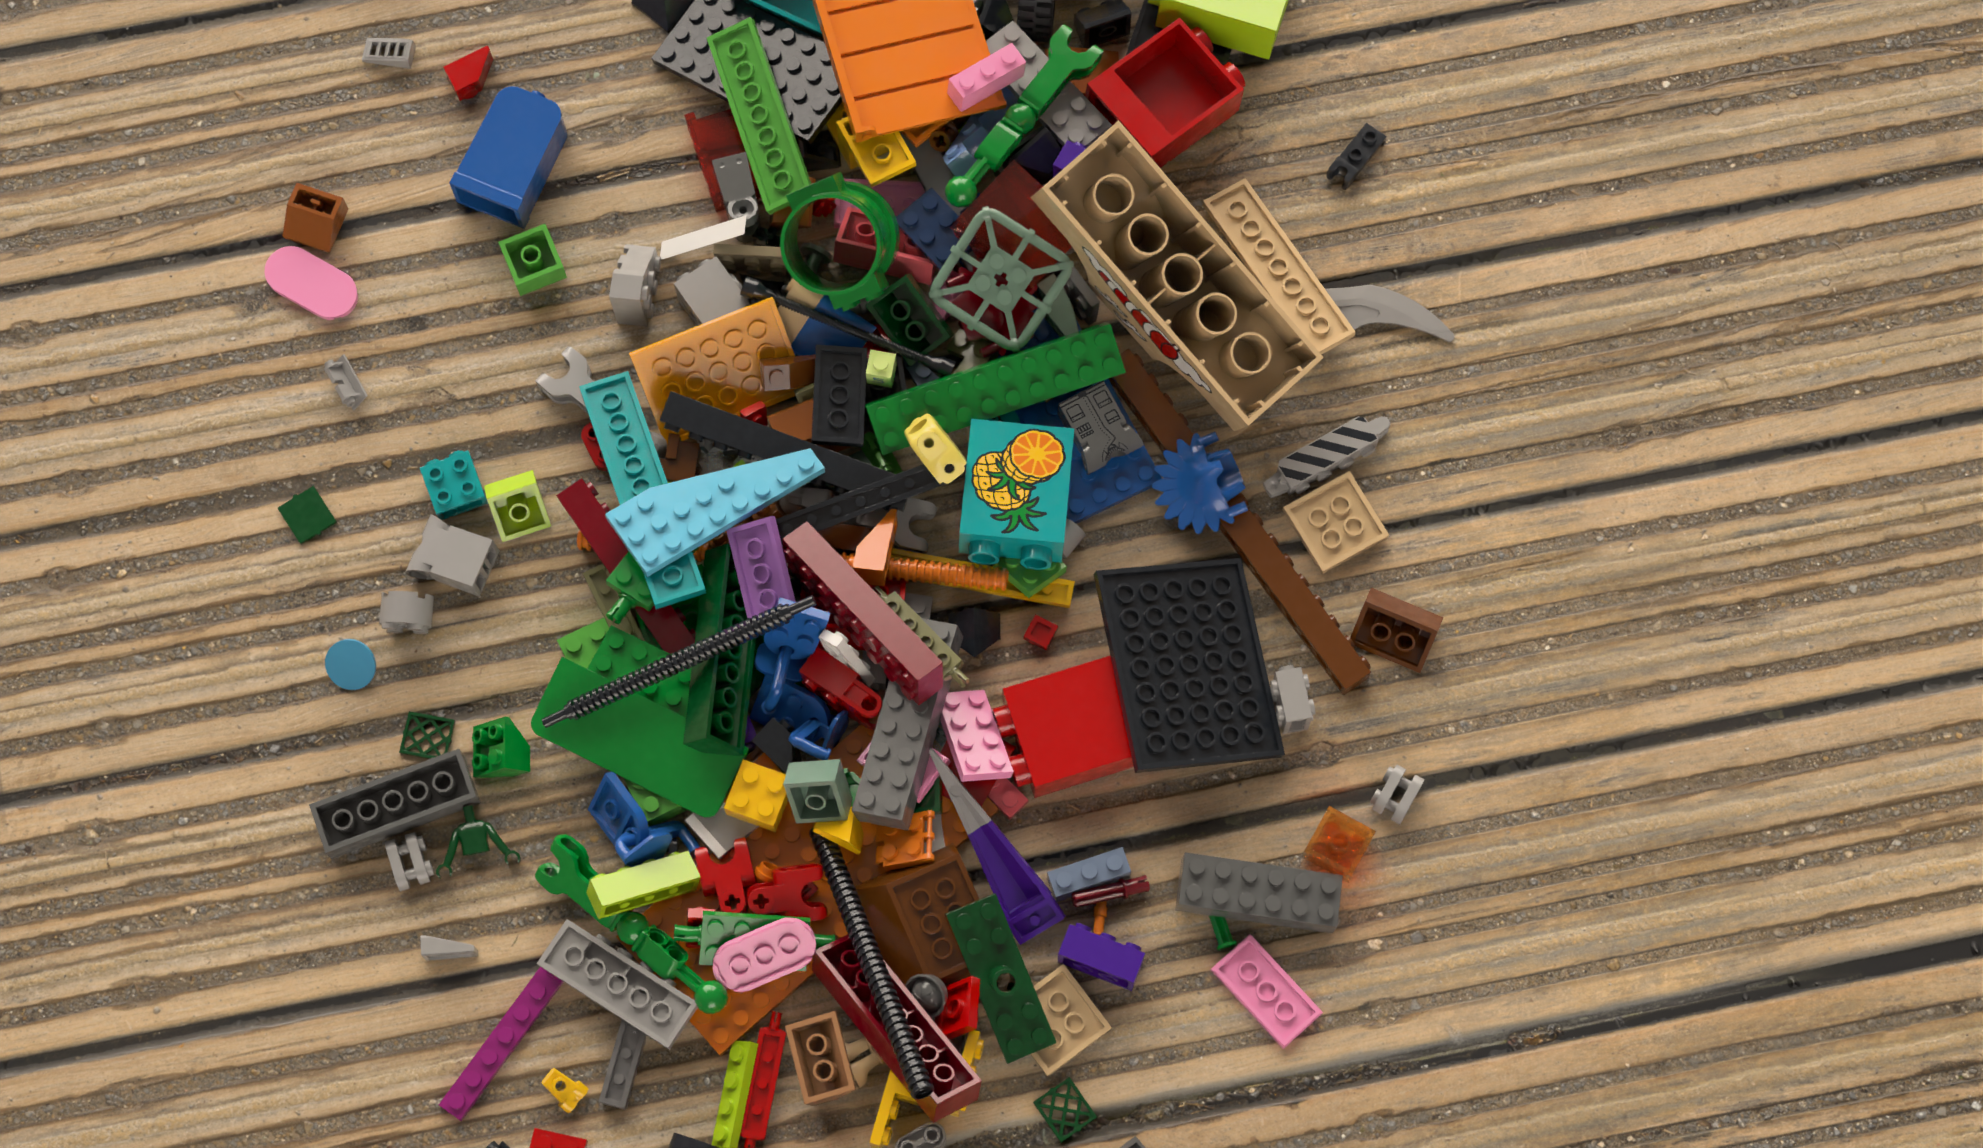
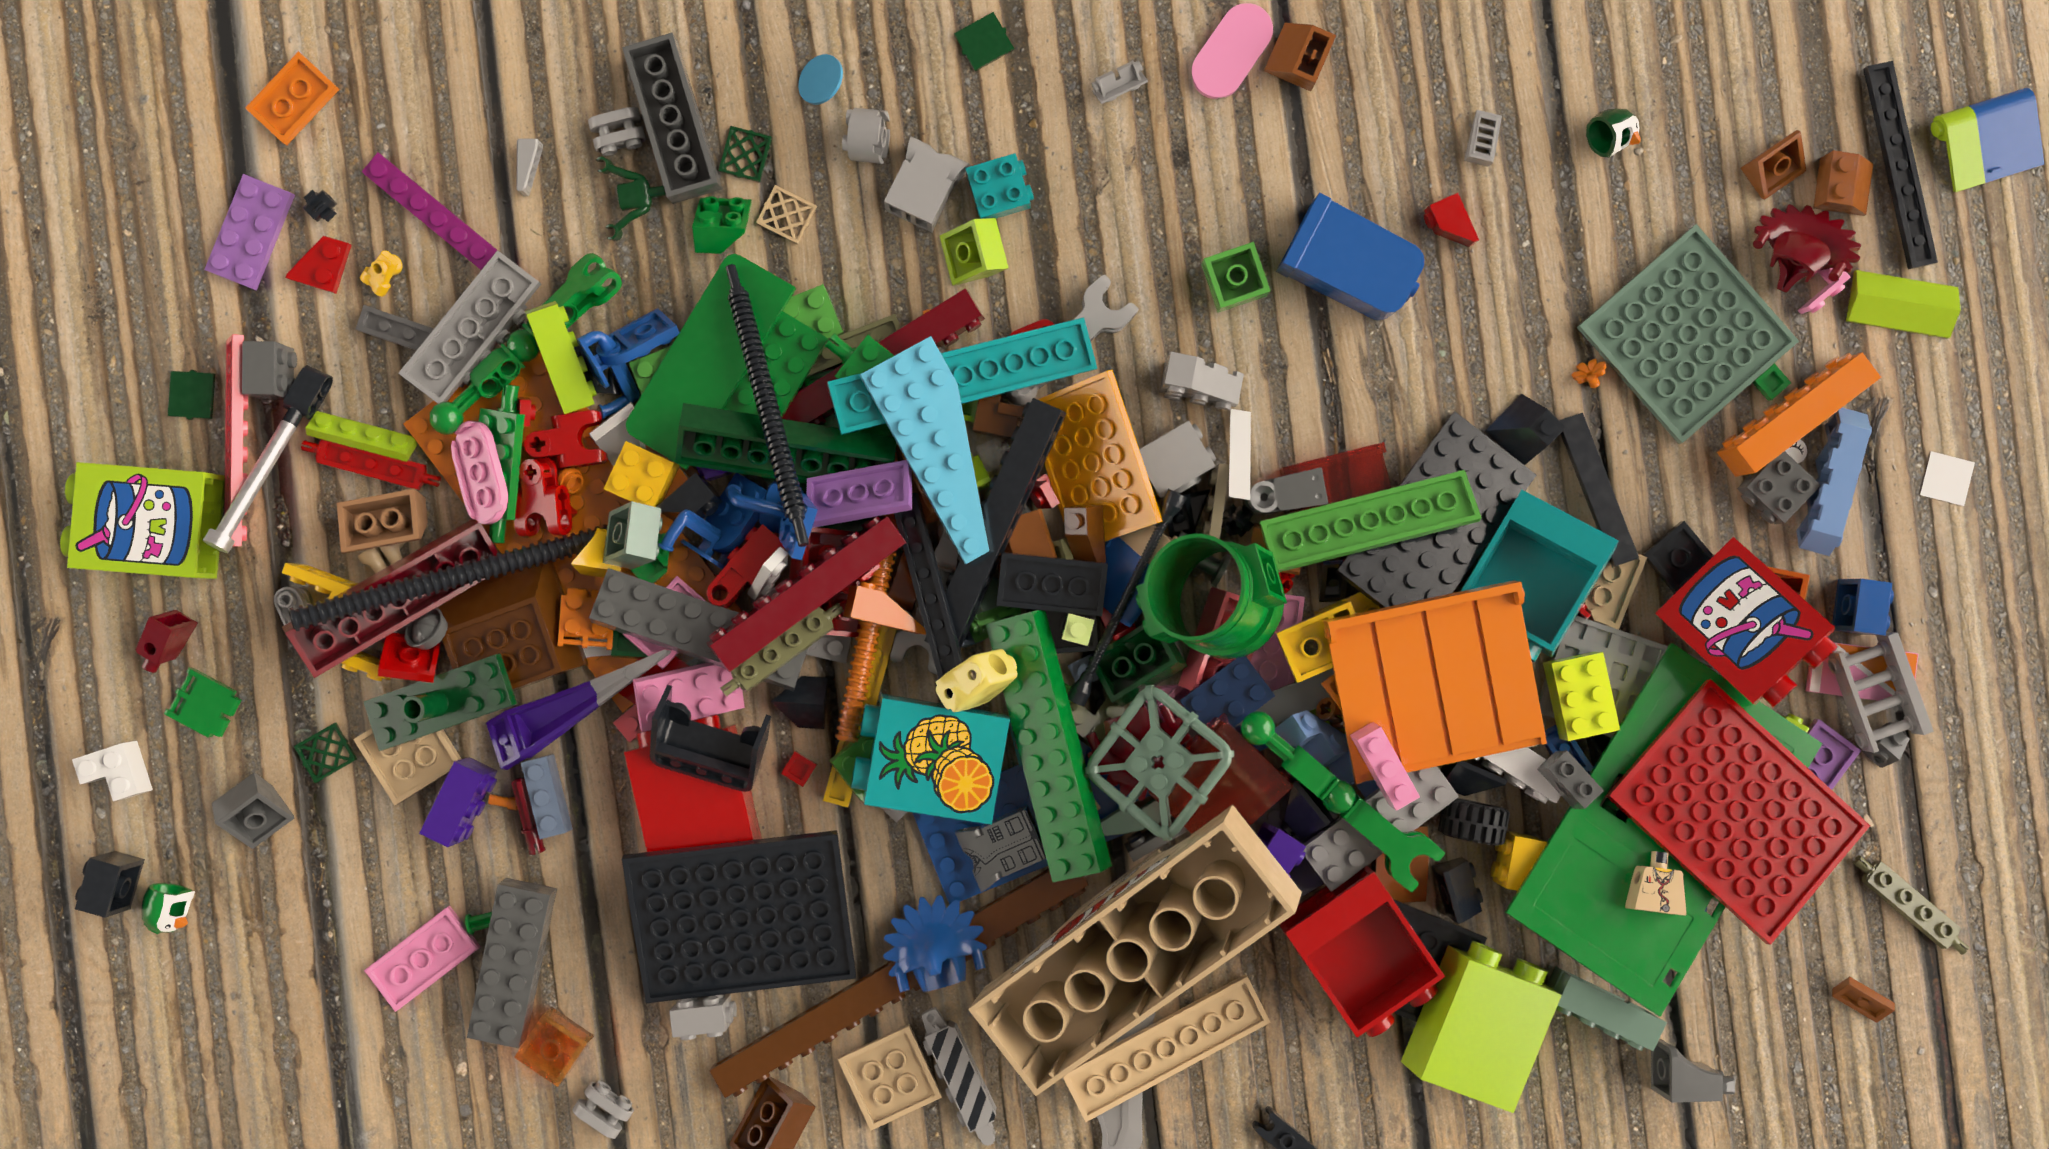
camera: 90 degrees right, 15 degrees up
none -> black windscreen [650,685,771,792]
none -> tan window [756,185,817,244]

